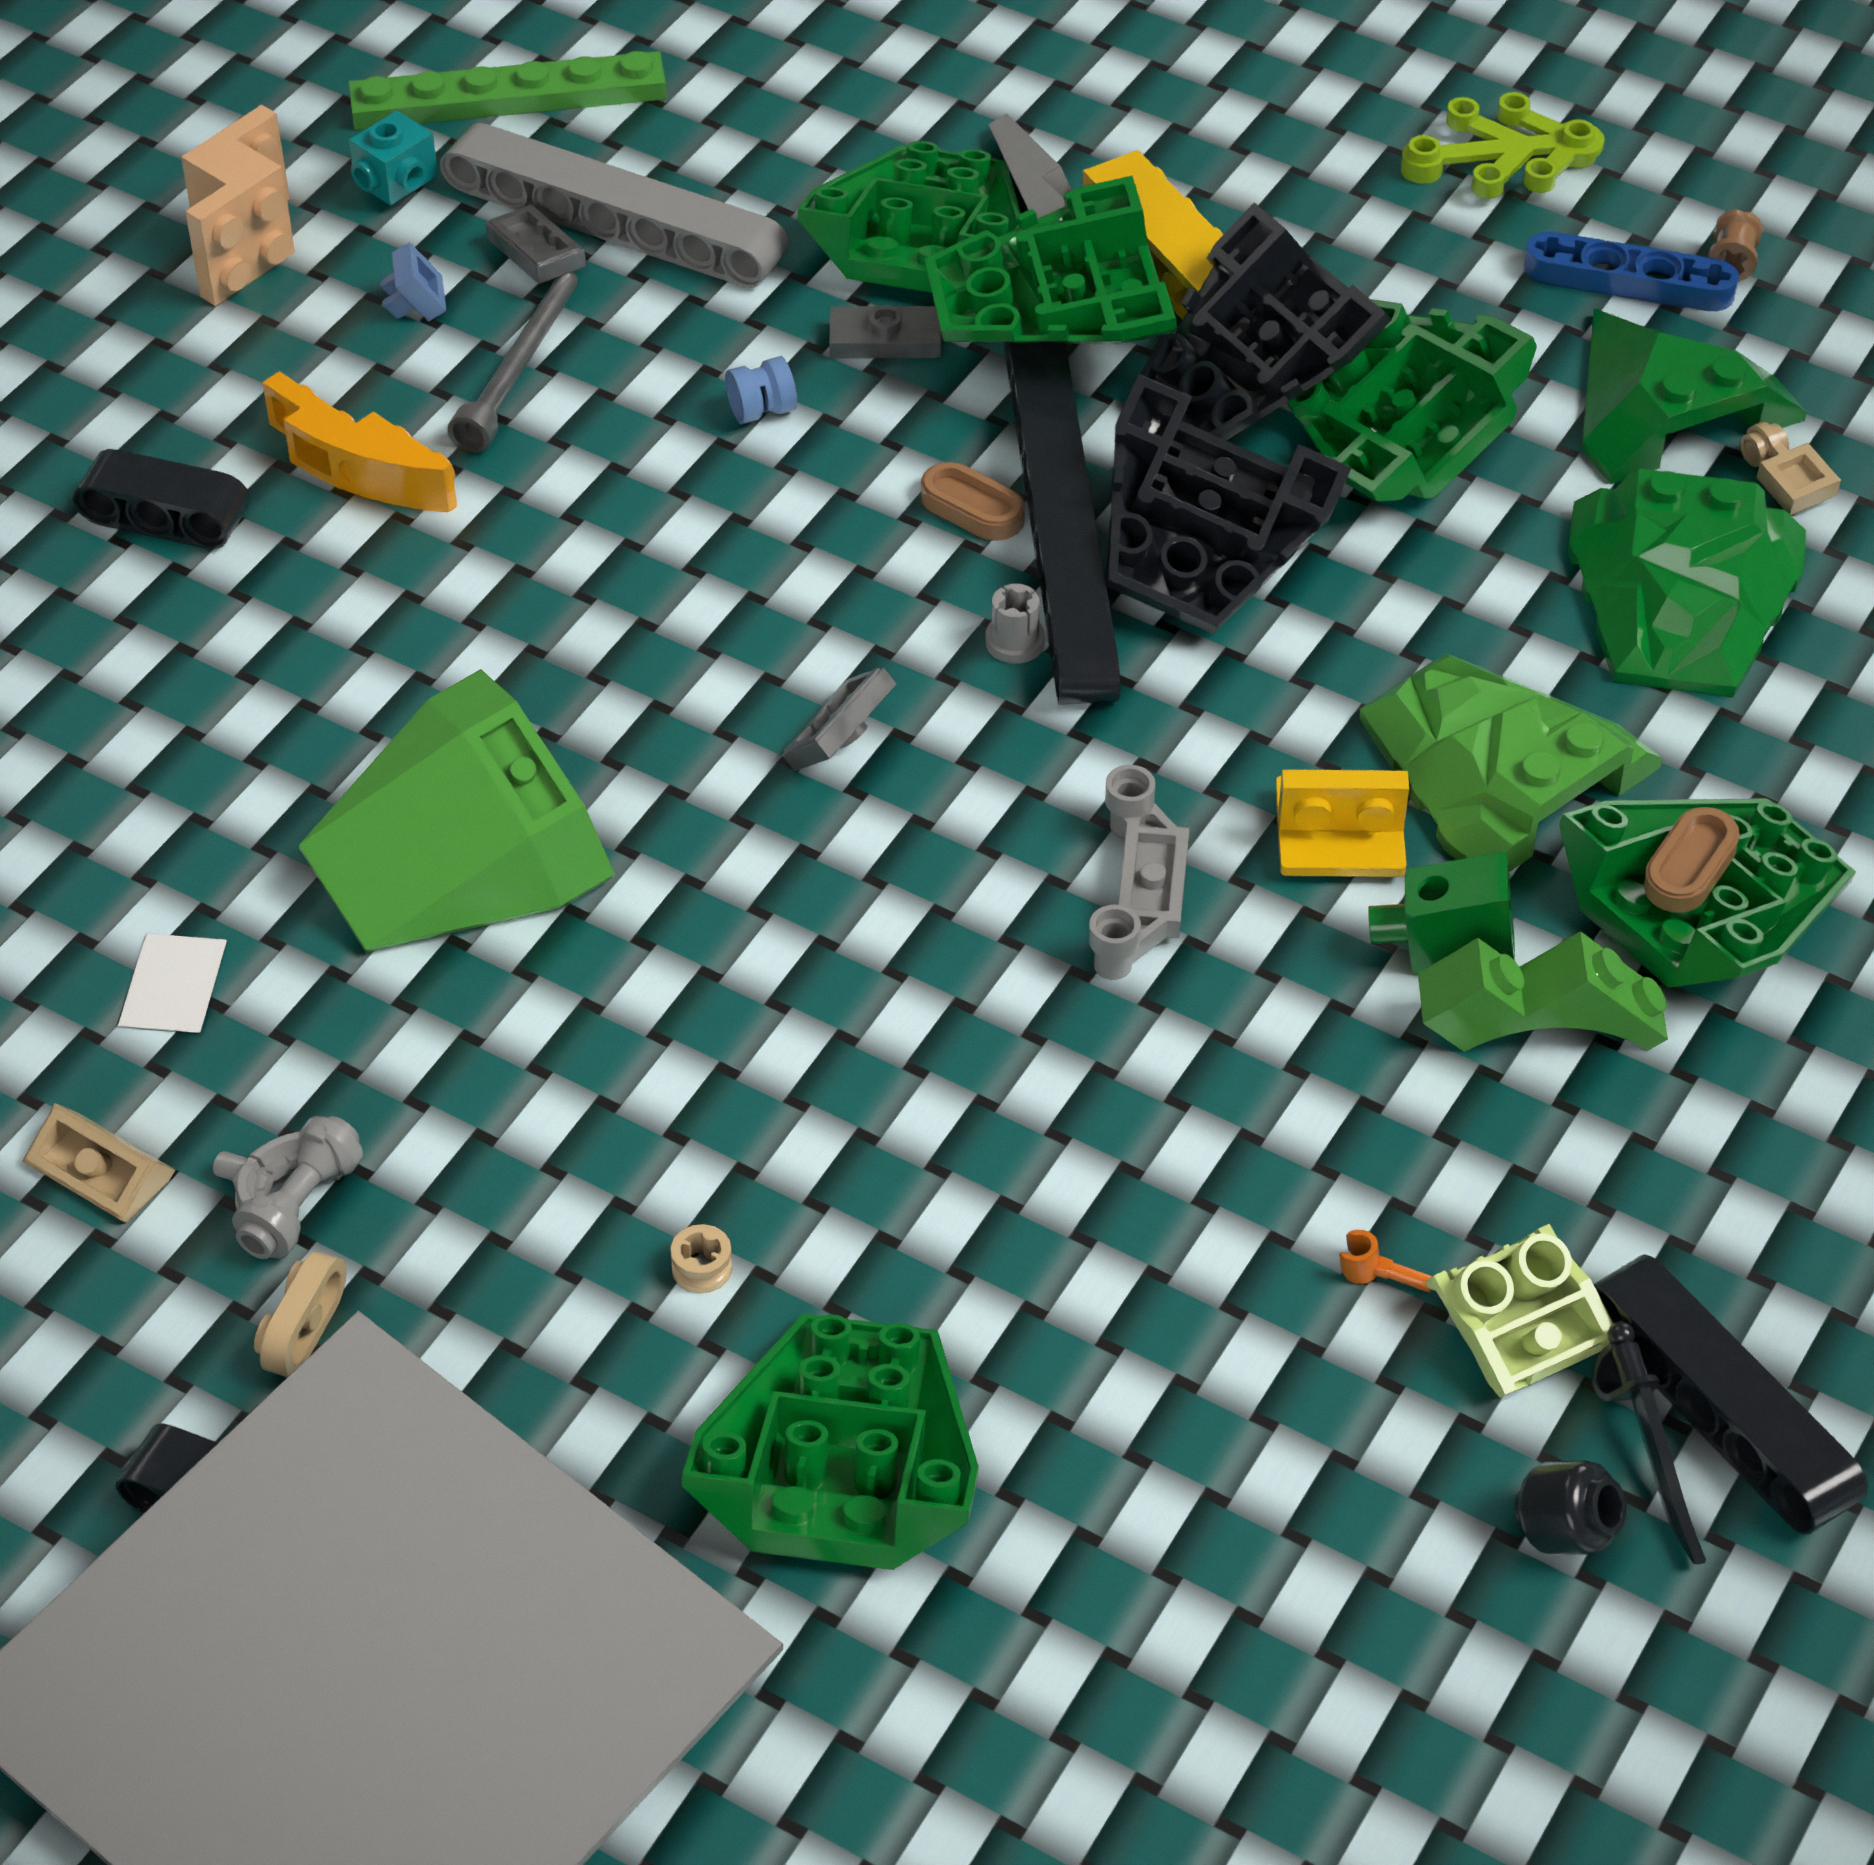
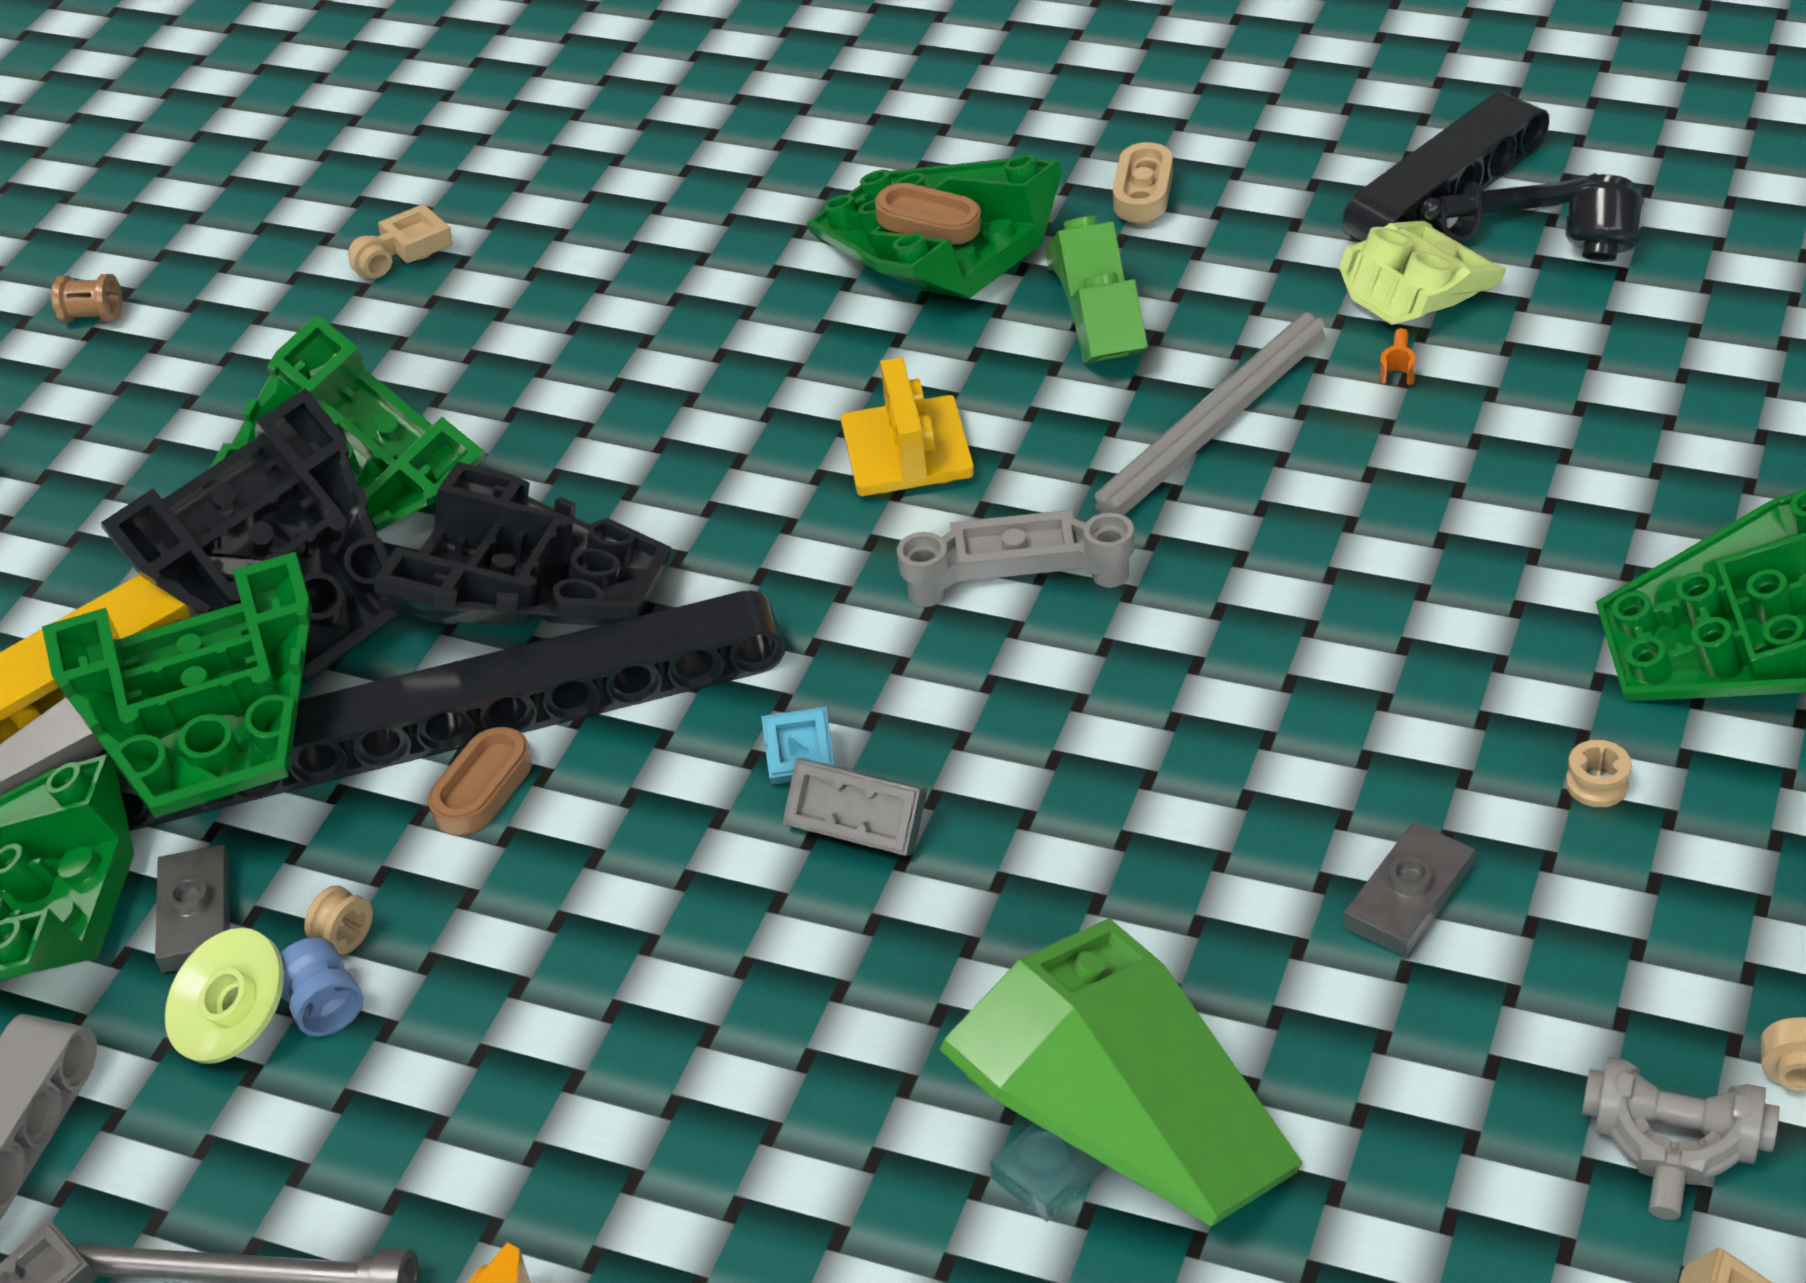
camera: 95 degrees left, 5 degrees down
light grey bush [985,584,1045,664] -> none
bright green wedge [1359,653,1663,872] -> none
green torso [1368,852,1515,975] -> none
blue beam [1524,231,1739,312] -> none
green wedge [1568,468,1806,698] -> none
green wedge [1581,308,1807,485] -> none
none -> yellowish green dish [165,928,284,1064]
none -> tan bush [304,885,373,955]
none -> medium azure tile [761,707,835,785]
none -> light grey axle [1095,313,1325,515]
none -> tan plate [1113,142,1173,225]
none -> flat silver plate [1343,821,1476,957]

